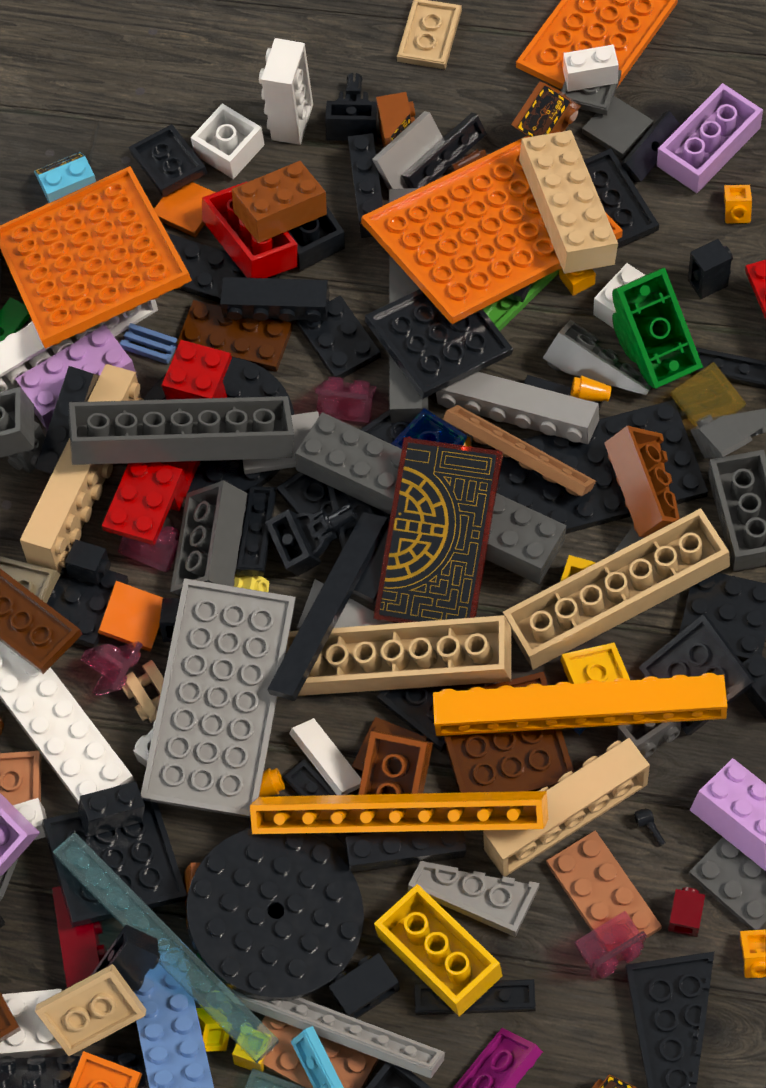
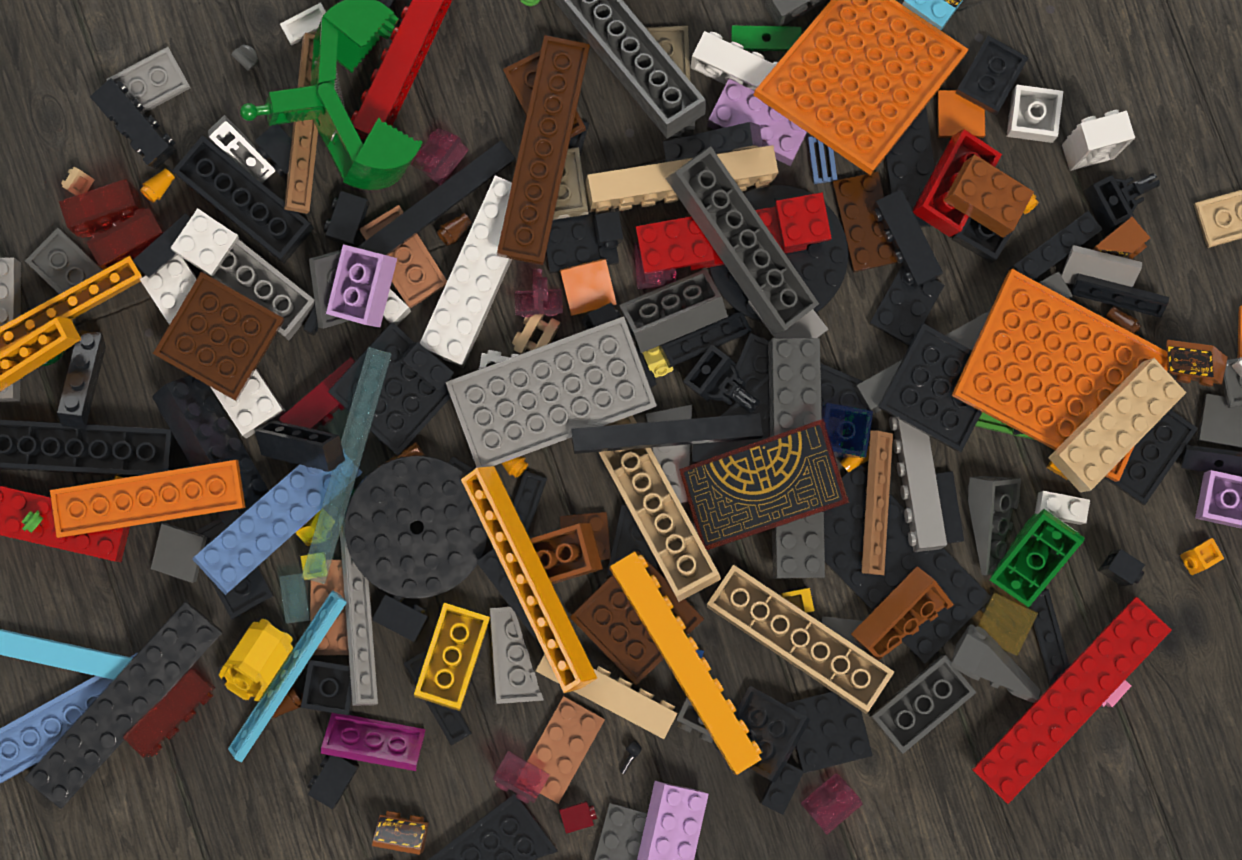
camera: 50 degrees right, 20 degrees up
tan plate [35,964,146,1056] -> none
white tile [289,718,361,795] -> none
clear pink bracket [315,377,376,423] -> none
yellow plate [560,643,630,684] -> none
light orange cone [570,375,611,402] -> none

